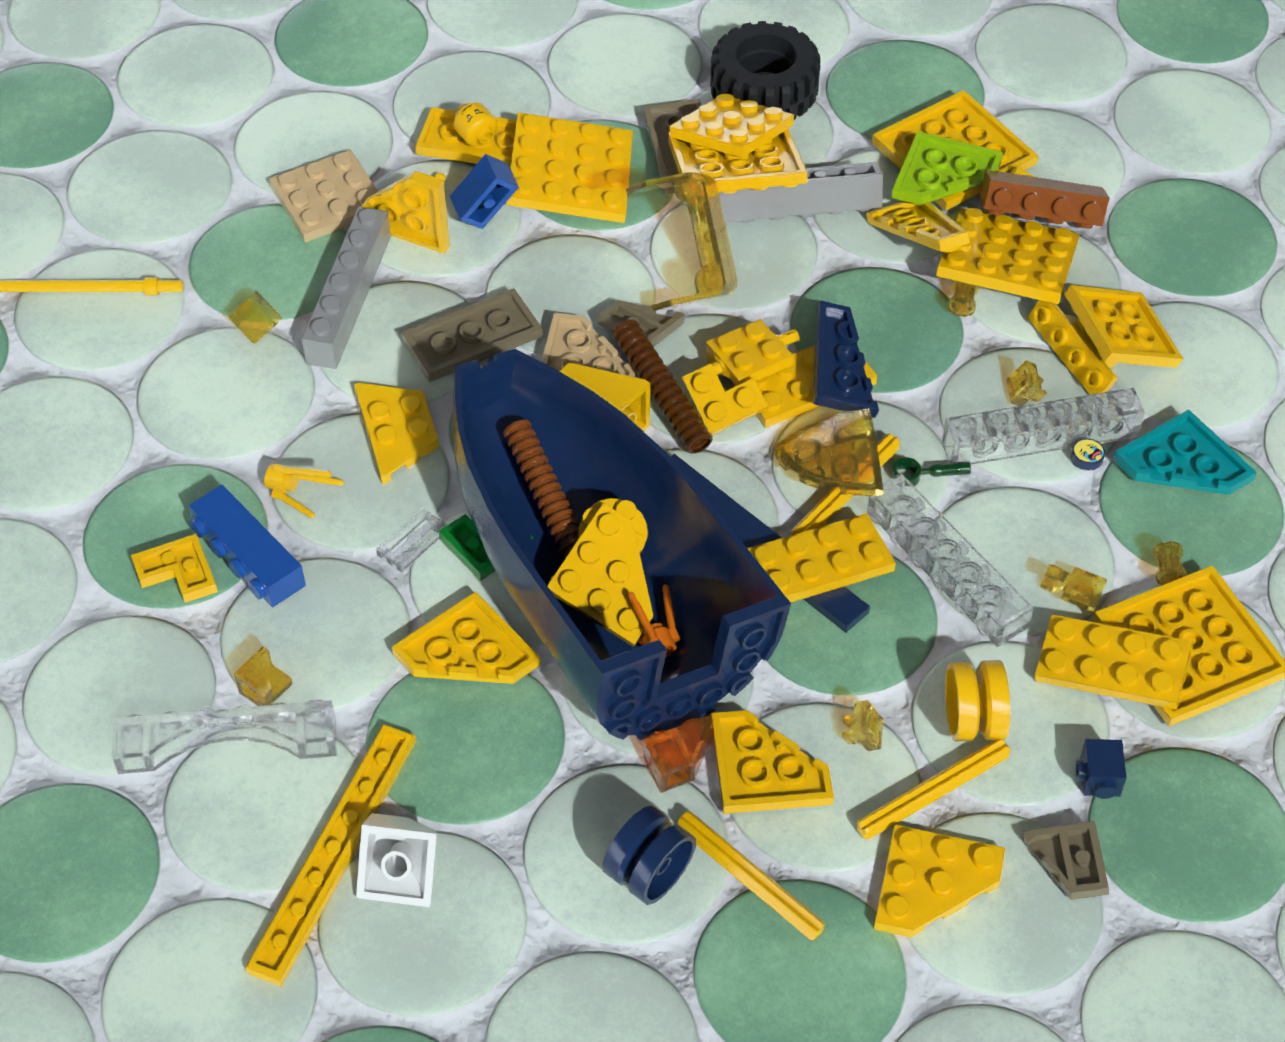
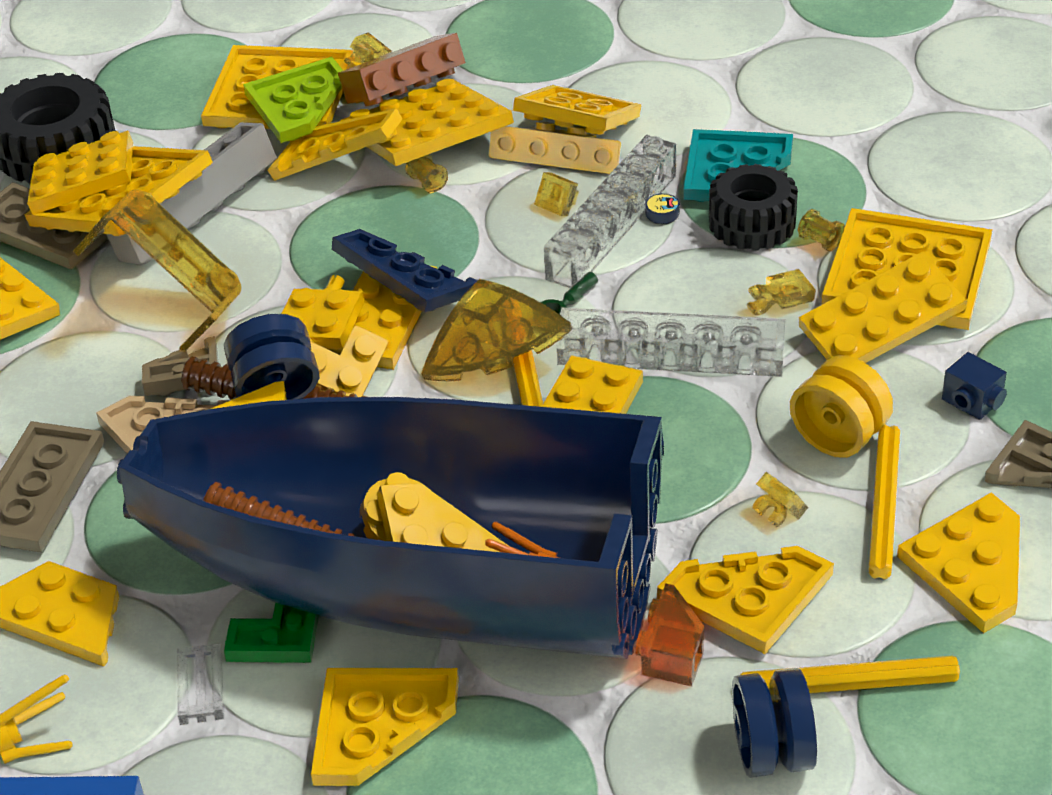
camera: 45 degrees left, 10 degrees down
none -> dark blue wheel [223,314,320,400]
none -> clear yellow plate [344,32,392,65]
none -> black tyre [709,164,798,251]

